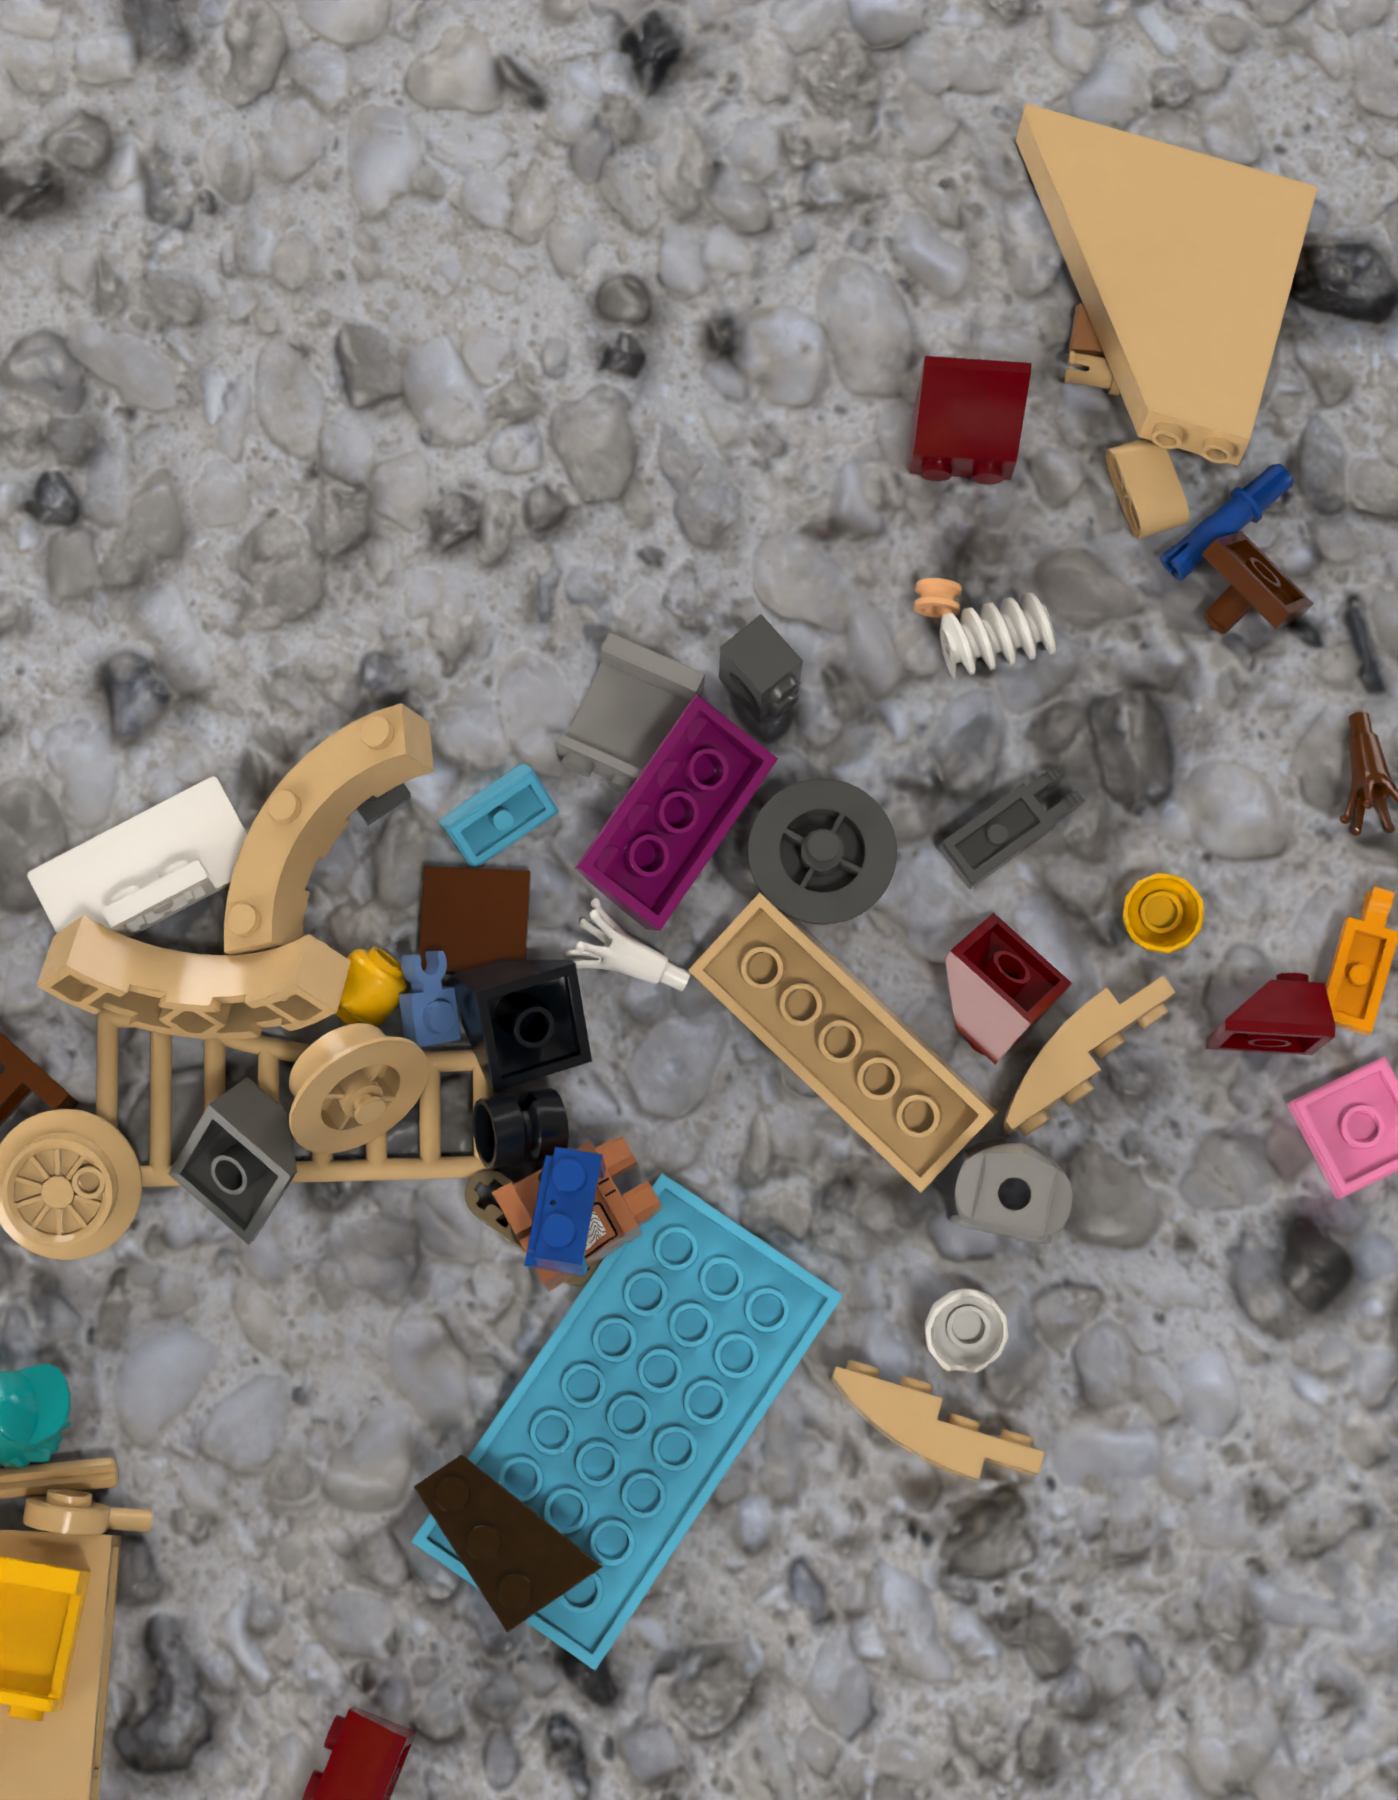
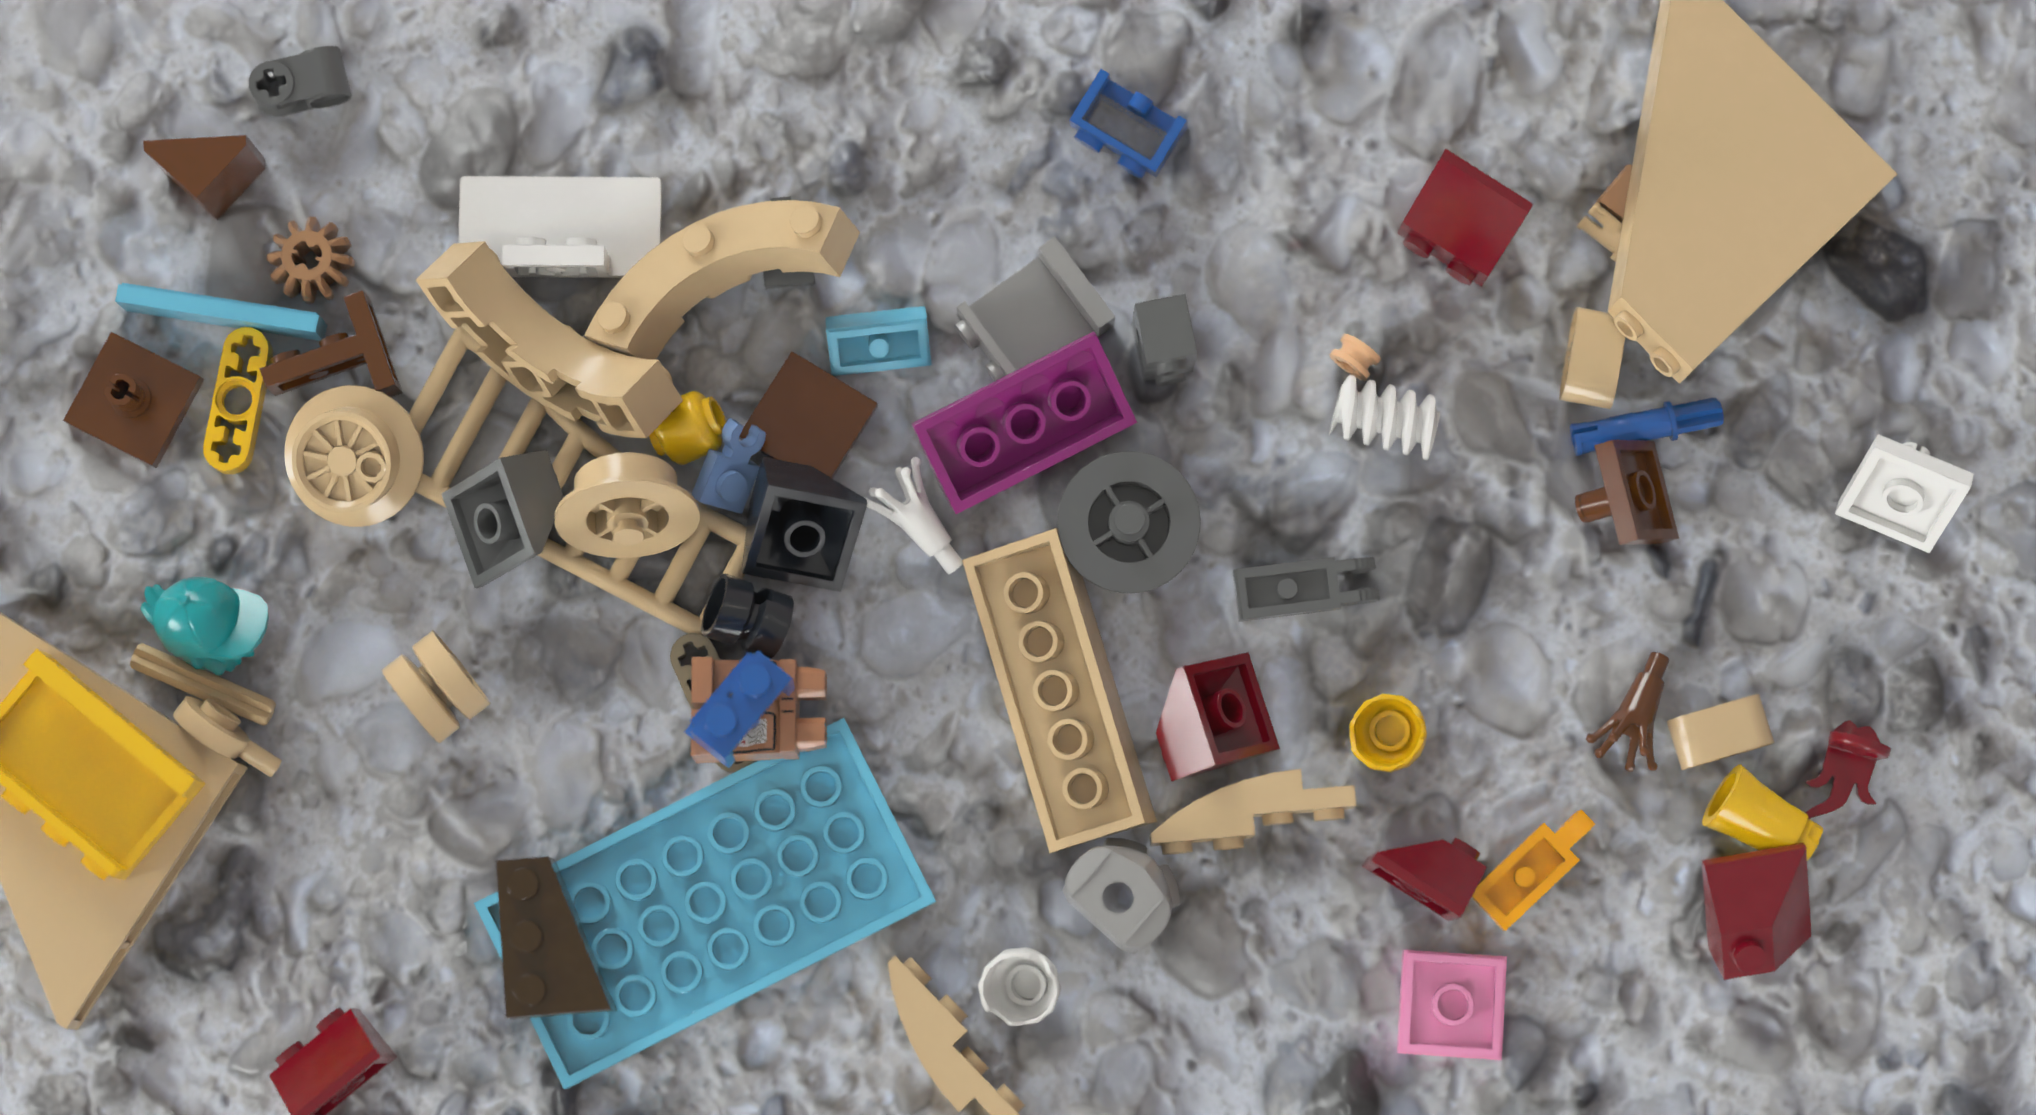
camera: 30 degrees right, 5 degrees up
none -> tan wheel [381,630,491,744]
none -> blue window [1069,69,1188,179]

